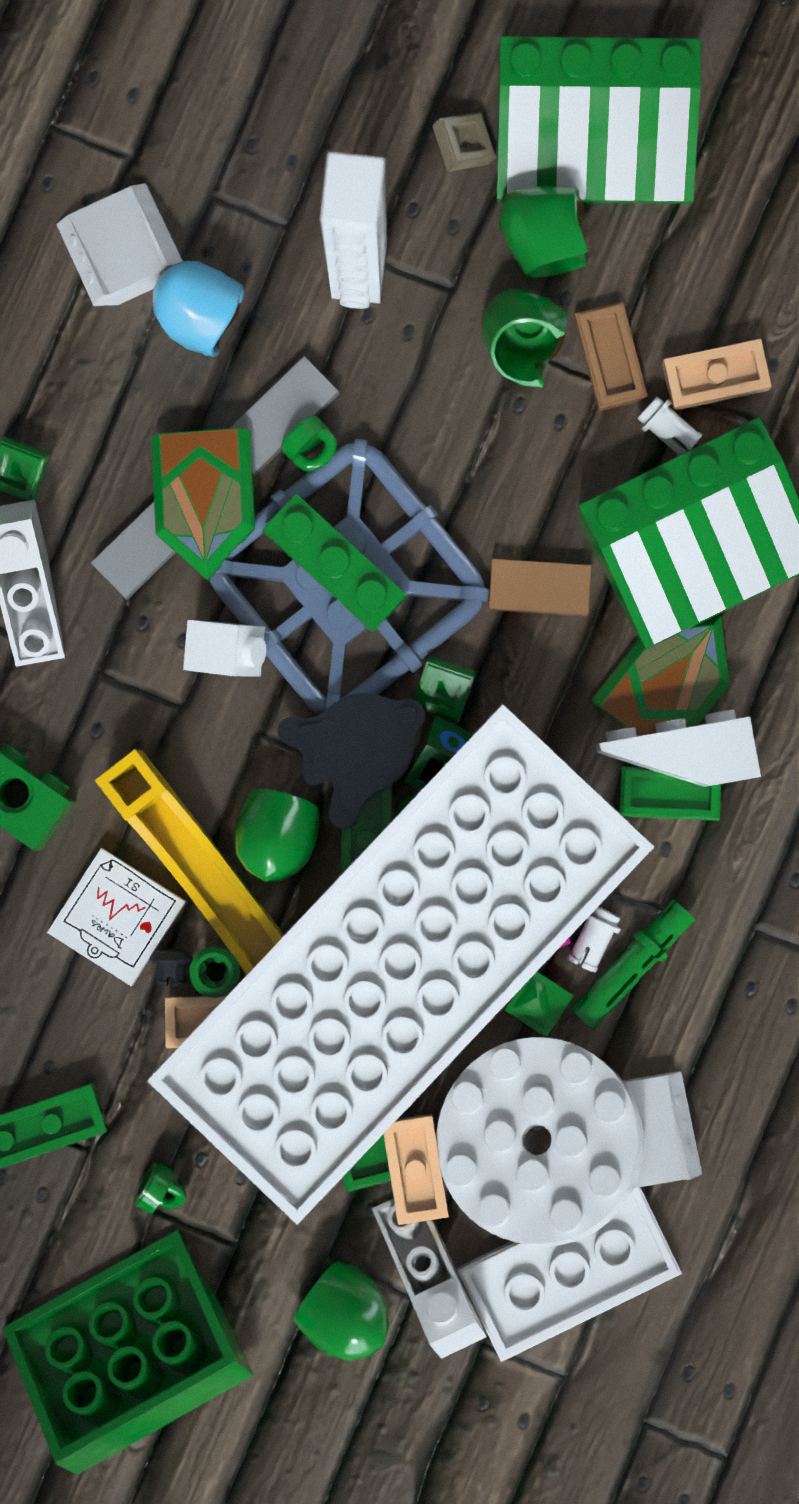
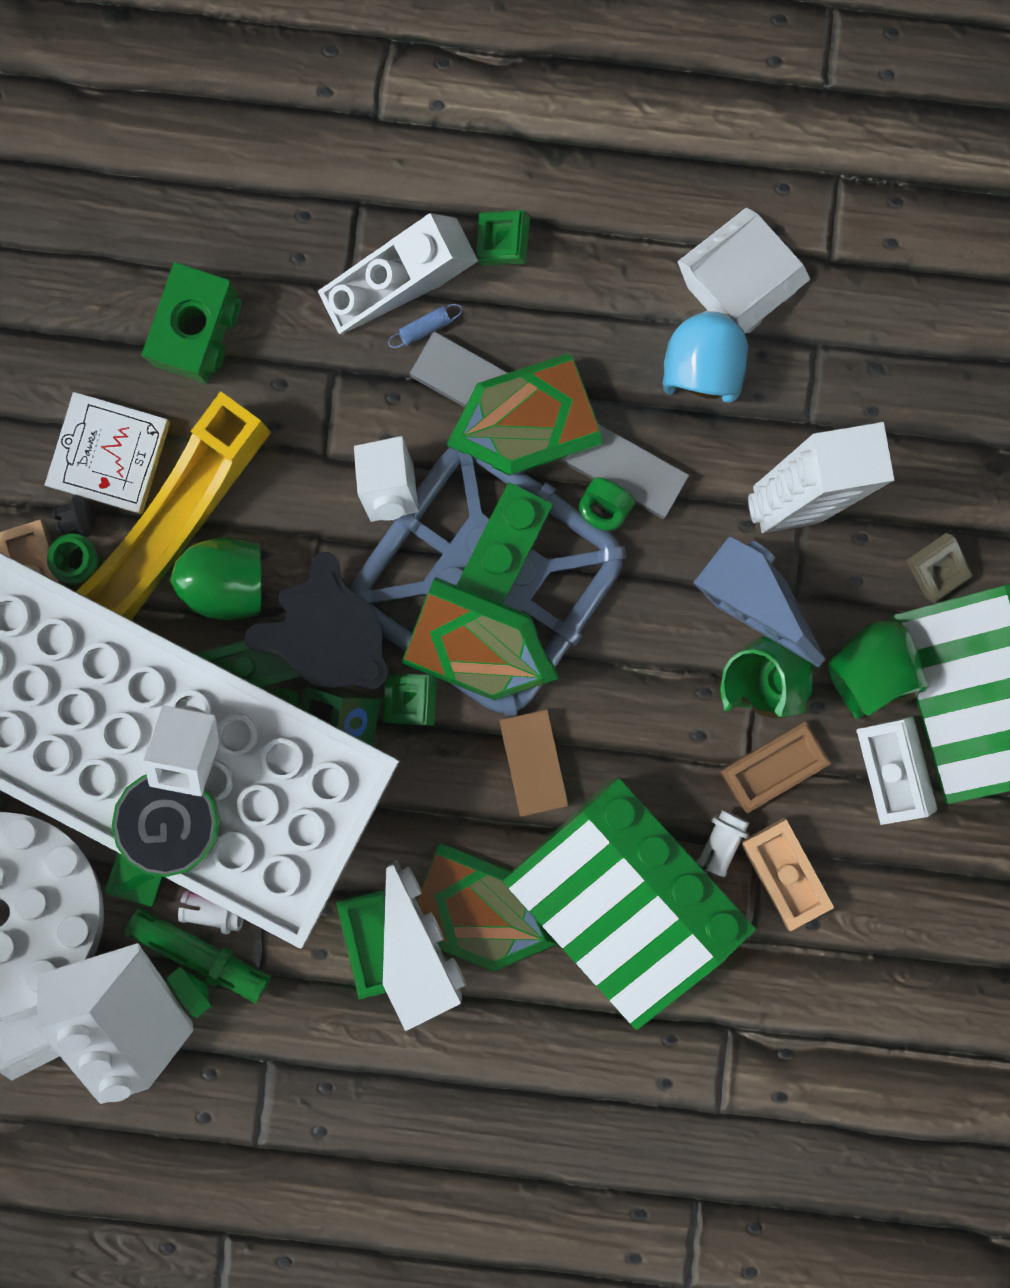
camera: 65 degrees right, 0 degrees up
none -> white slope [37,943,193,1104]
none -> black tile [111,774,221,877]
none -> white brick [143,705,219,797]
none -> green tile [165,966,211,1018]
none -> light blue piece [388,304,462,348]
none -> tile [402,577,559,701]
none -> sand blue slope [693,536,825,667]
none -> white slope [857,716,937,825]

